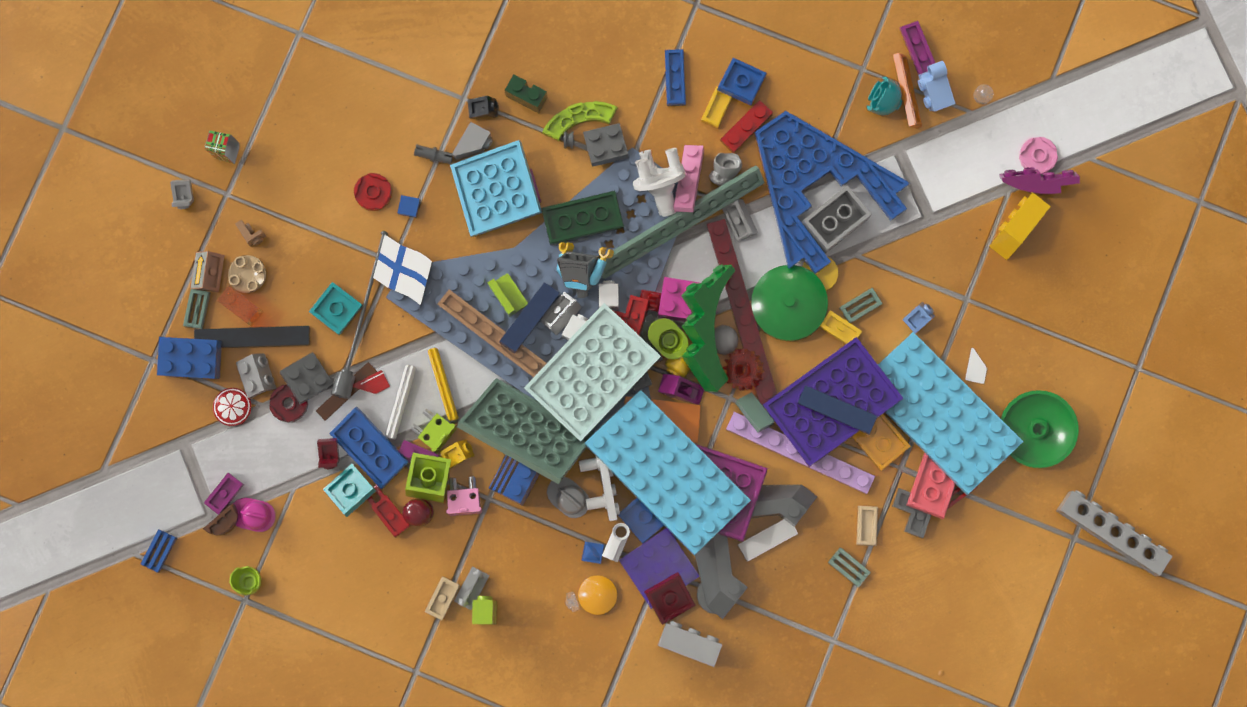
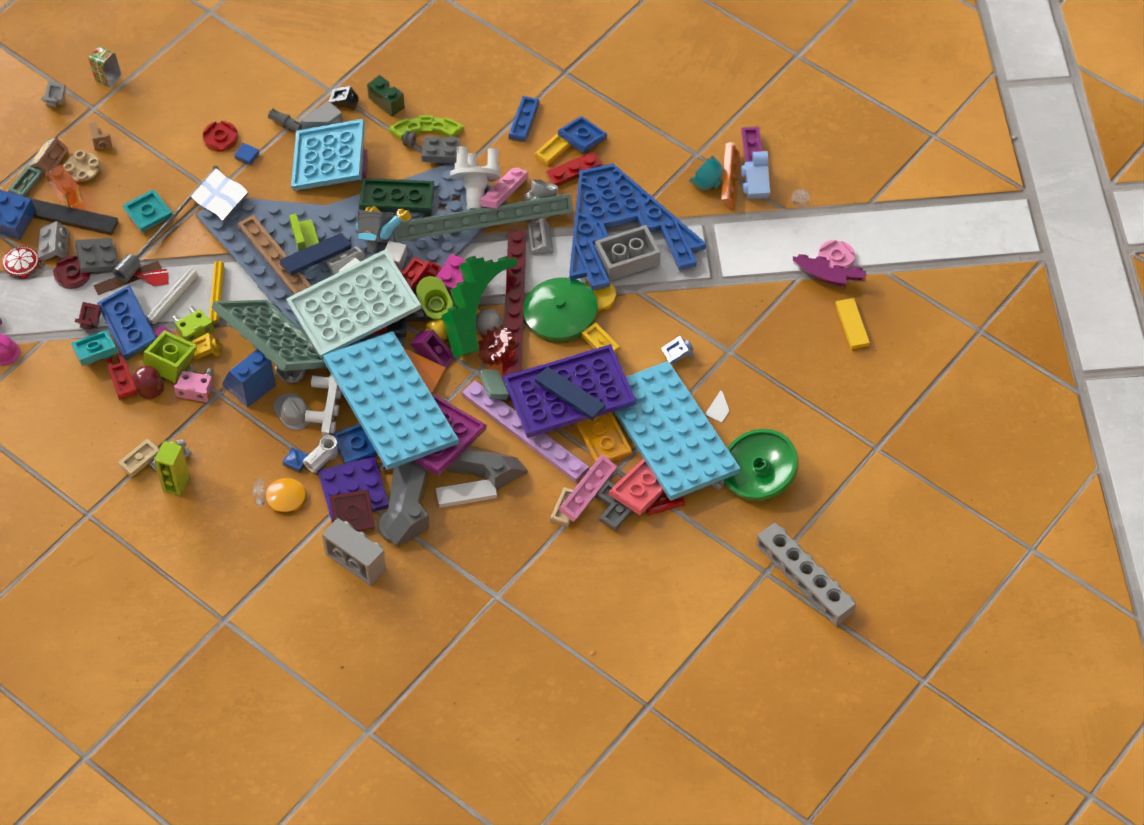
camera: 15 degrees right, 25 degrees down
sand green tile [828,547,871,587] -> none
sand green tile [839,288,882,323] -> none
yellow wedge [989,192,1051,260] -> none
none -> bright pink plate [558,454,617,522]
none -> yellow tile [835,298,870,350]

